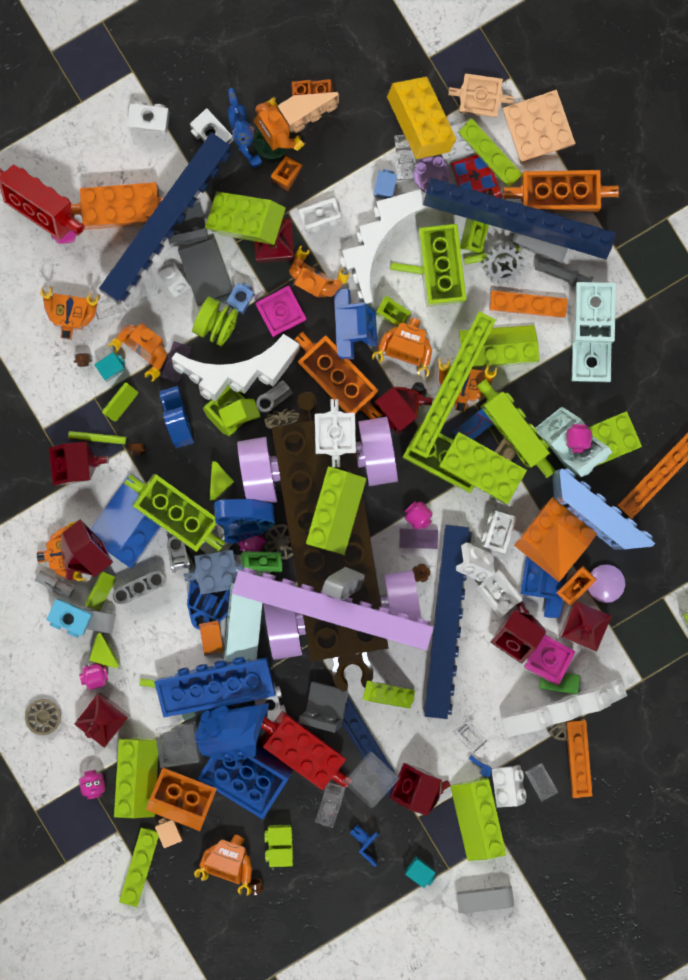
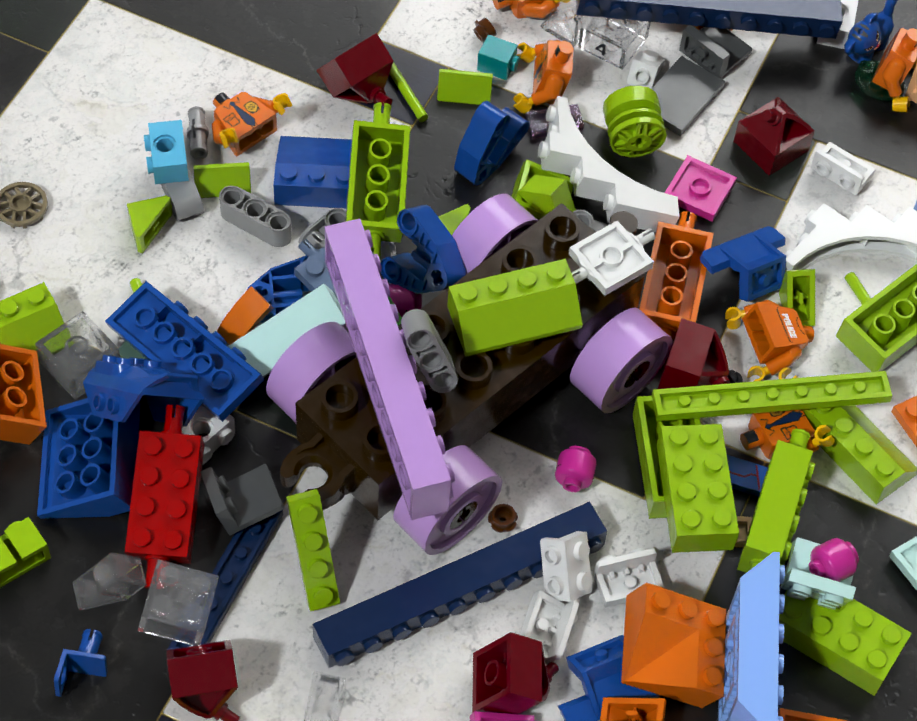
camera: 50 degrees right, 30 degrees down
dark red piece [61,519,113,580] -> none
dark red piece [74,692,131,748] -> none
dark pink head [79,663,108,690] -> none
reddish brown plate [127,443,146,455] -> none
lime brick [205,191,286,245] -> none
medium blue brick [226,283,255,314] -> none
blue hand [238,147,262,168] -> none
orange slope [271,156,302,191] -> none
orange torso [289,246,350,297] -> none
clear purple tile [399,529,438,549] -> none

